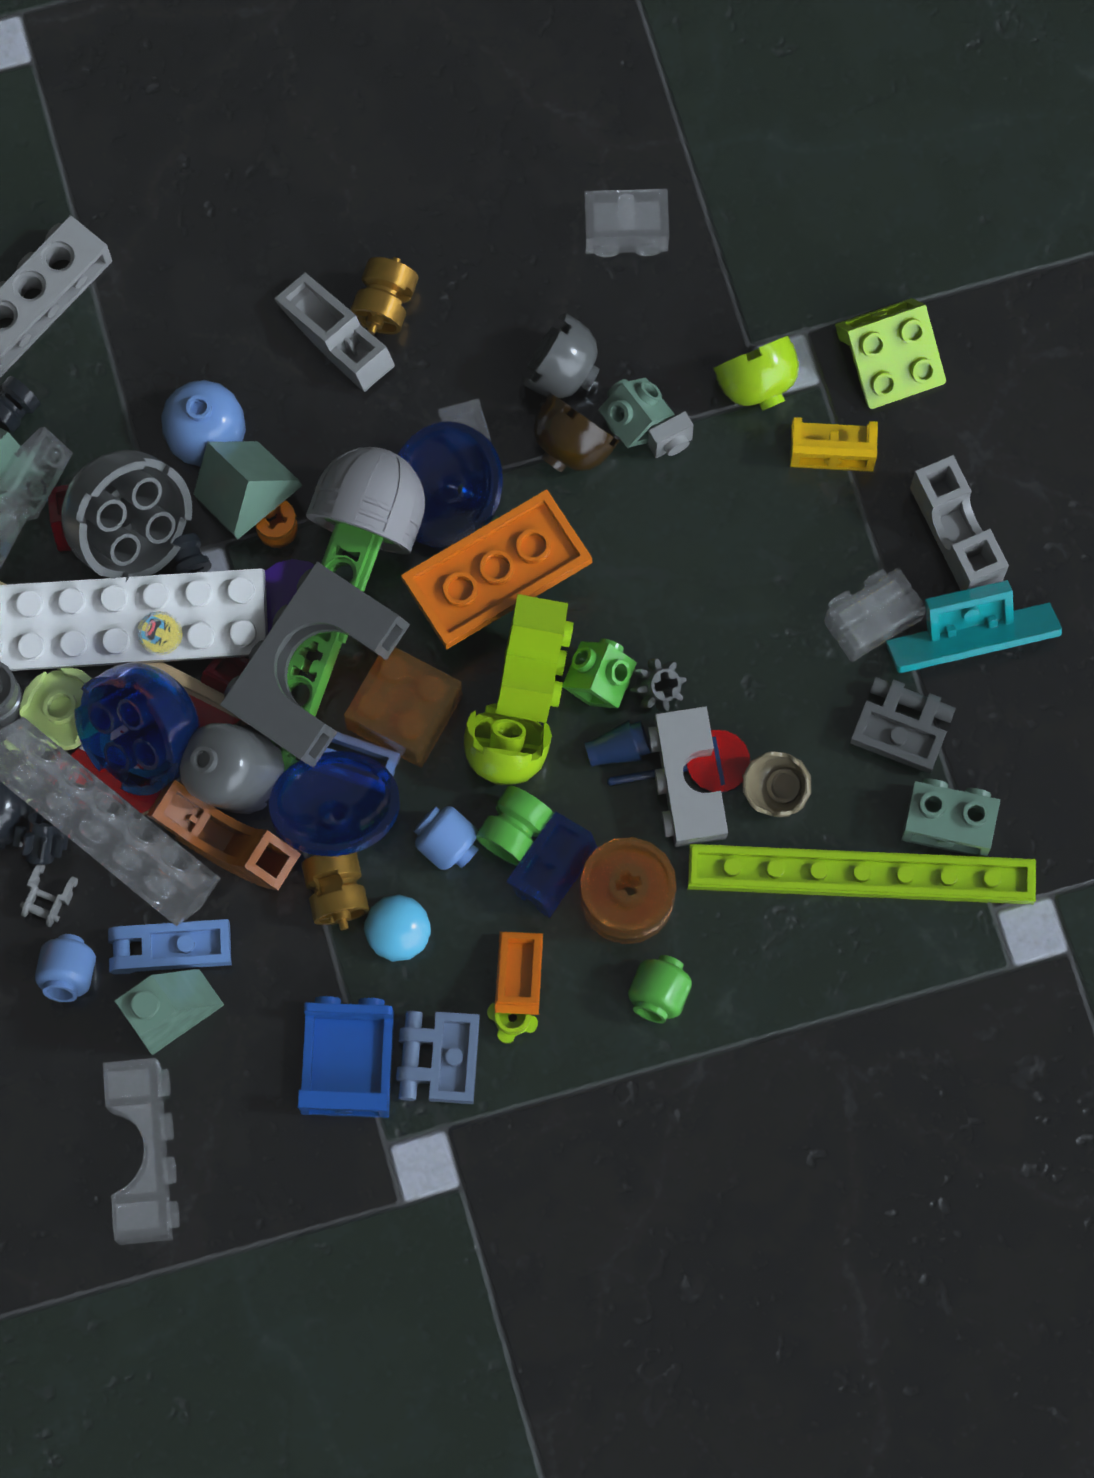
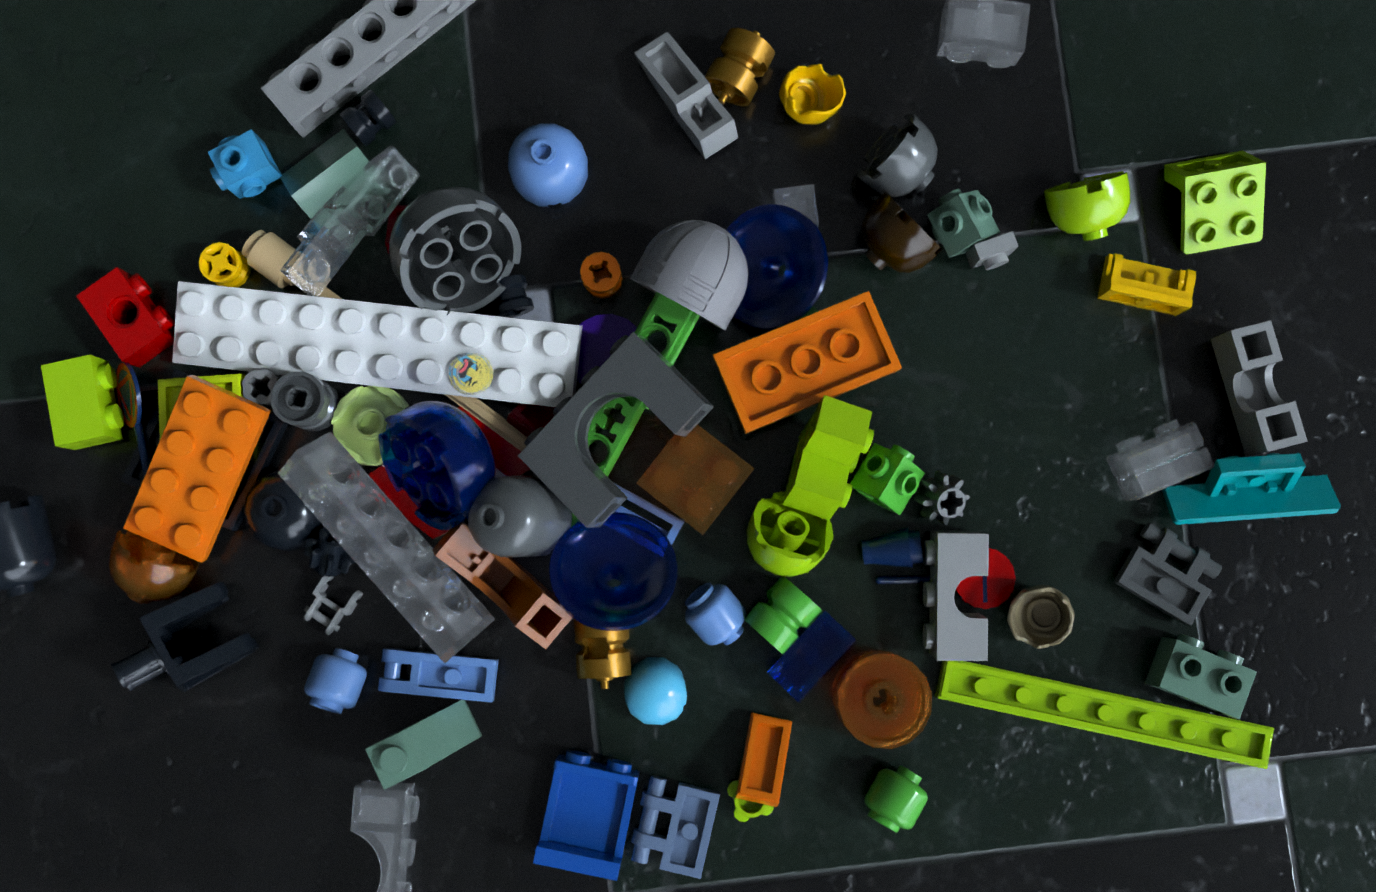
camera: 10 degrees right, 10 degrees up
sand green slope [194,441,303,539] -> none
none -> yellow hair [779,64,846,125]

